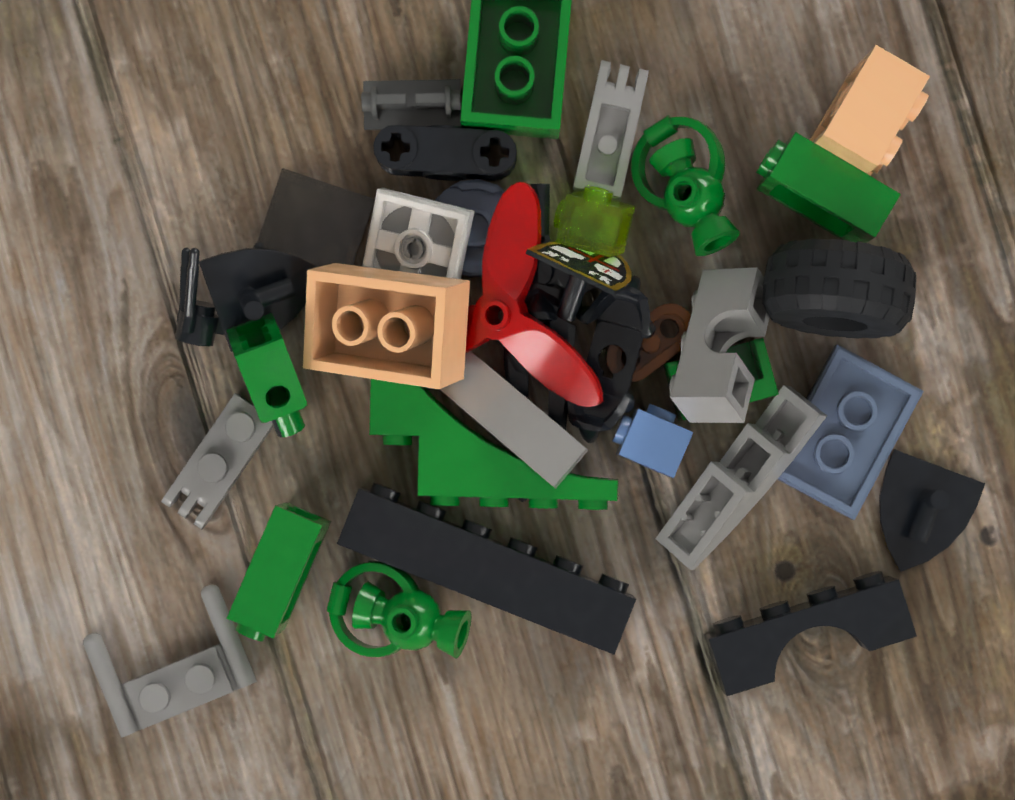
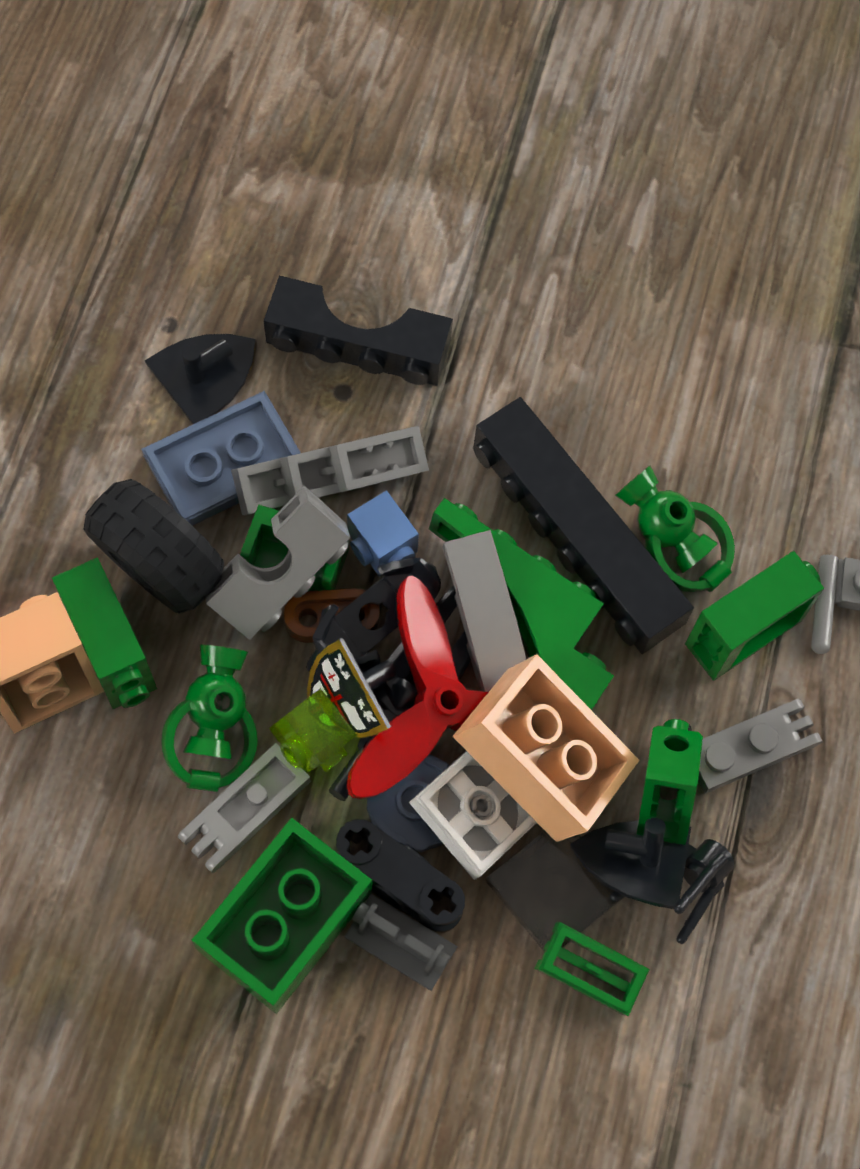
camera: 150 degrees left, 20 degrees down
none -> green tile [534,922,650,1016]

